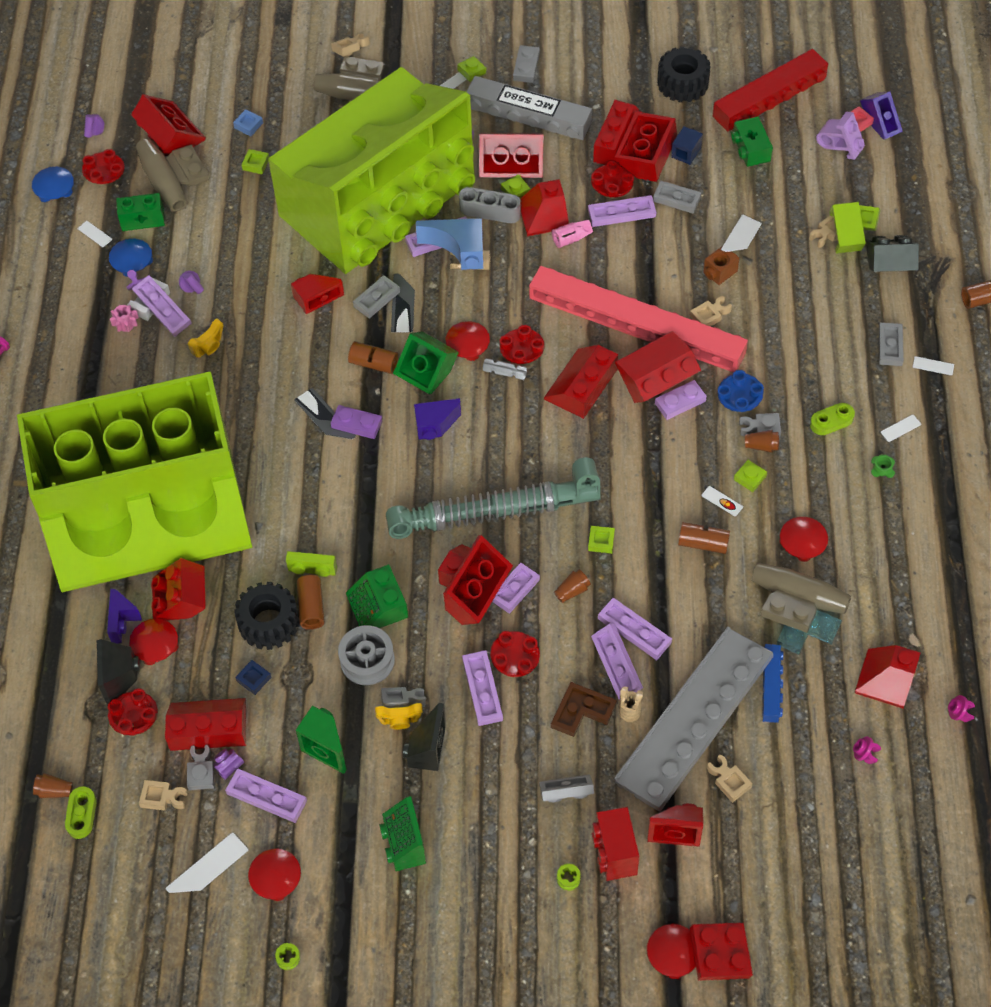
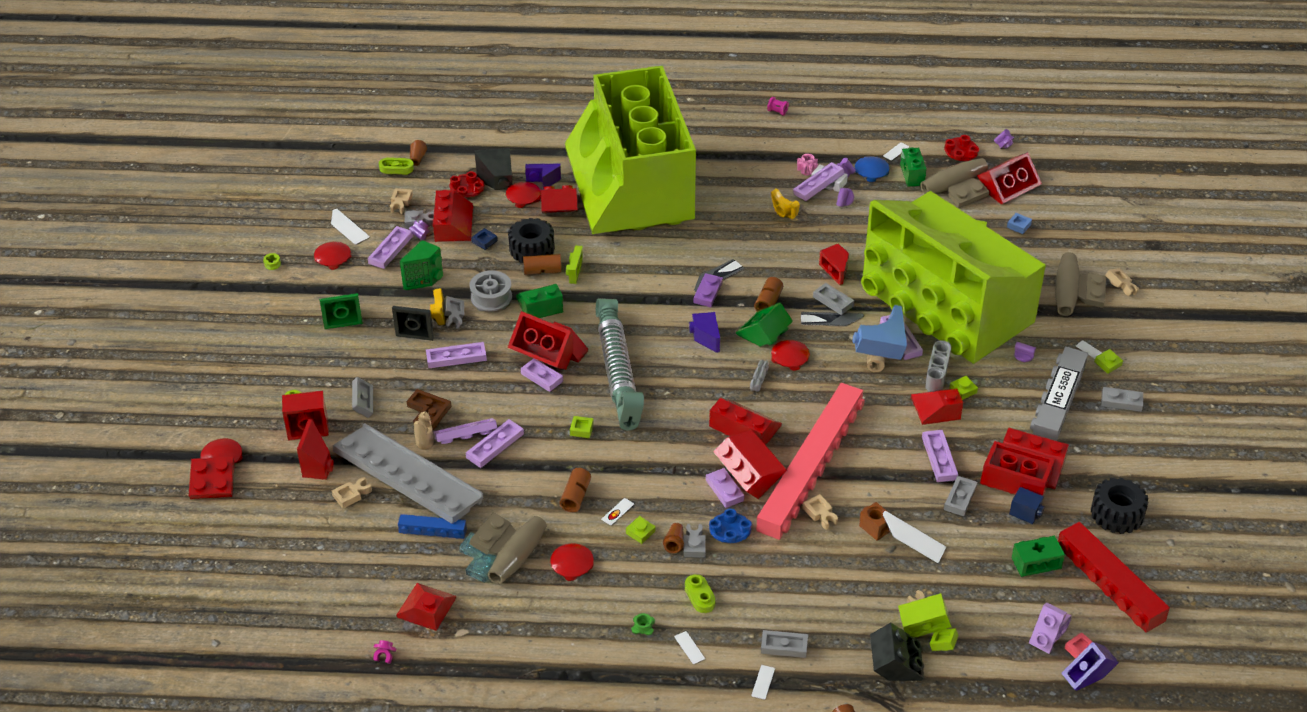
camera: 90 degrees right, 15 degrees down
blue dish [32,166,74,202] -> none
slope [479,133,544,178] -> none
red dish [490,631,540,677] -> none
red dish [500,325,545,364] -> none
bright pink hinge [552,220,593,248] -> none
dark orange cone [554,569,591,603] -> none
red dish [591,161,634,197] -> none
dark pink plate [853,736,881,764] -> none

